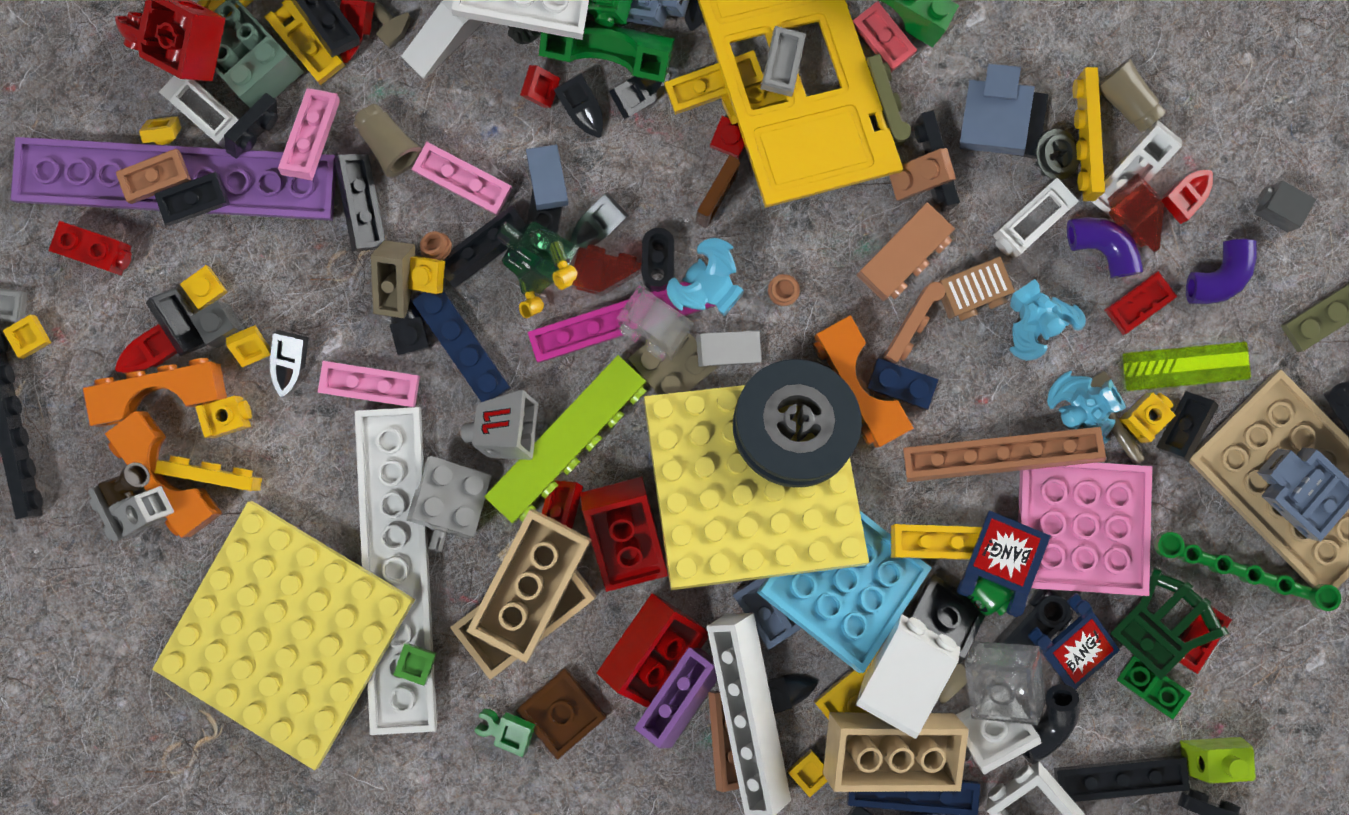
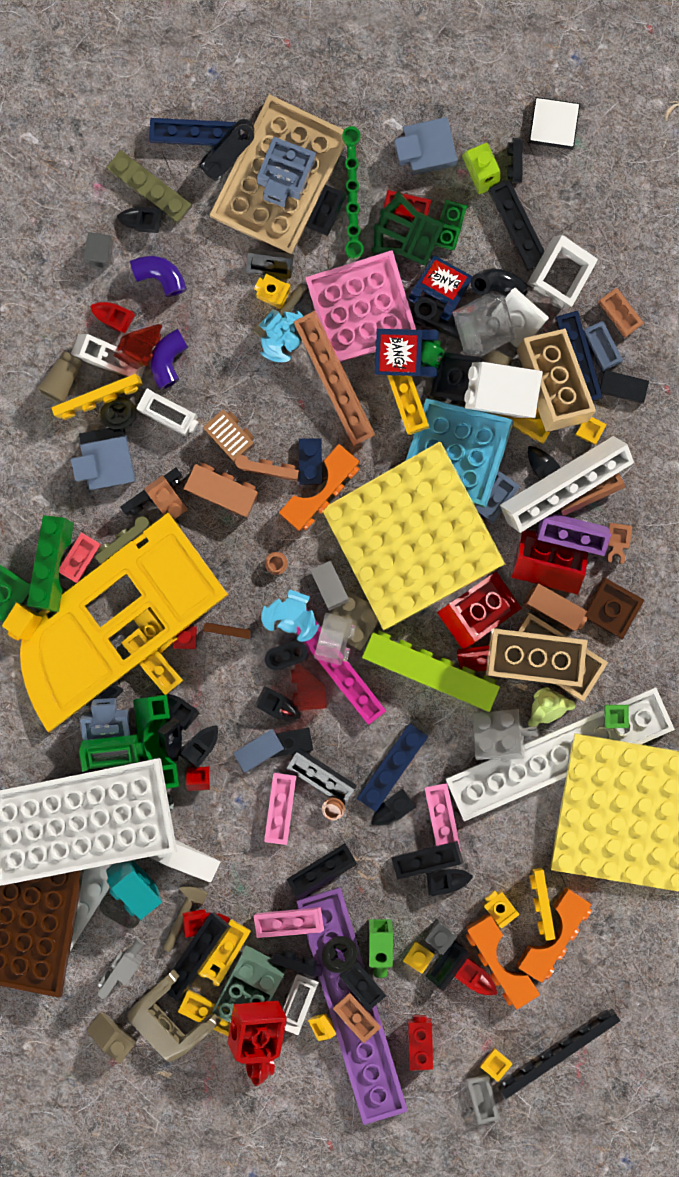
camera: 110 degrees left, 0 degrees up
light grey hips [88,462,174,542] -> none
yellow plate [226,325,271,368] -> none
dark tan plant [354,104,422,177] -> none
dark tan slope [371,240,415,318] -> none
yellow plate [408,256,445,294] -> none
light grey torso [461,390,538,460] -> none
plate [474,709,535,758] -> none
clear green torso [494,222,579,318] -> none
black wheel [733,359,862,487] -> none
light grey tile [760,26,806,97] -> none
medium azure animal [1009,279,1086,361] -> none
red plate [1104,271,1178,335] -> none
clear neon green sticker [1122,342,1251,391] -> none
none -> black plate [117,207,163,233]
none -> black plate [158,718,182,761]
none -> black plate [306,184,347,236]
none -> pearl dark grey gear [322,936,359,974]
none -> bright green torso [369,919,393,978]
none -> black plate [391,841,464,880]
none -> sand blue piece [394,117,457,176]
none -> nougat brick [522,583,587,632]
none -> yellowish green rock [528,687,576,727]
none -> nougat plate [607,523,632,564]

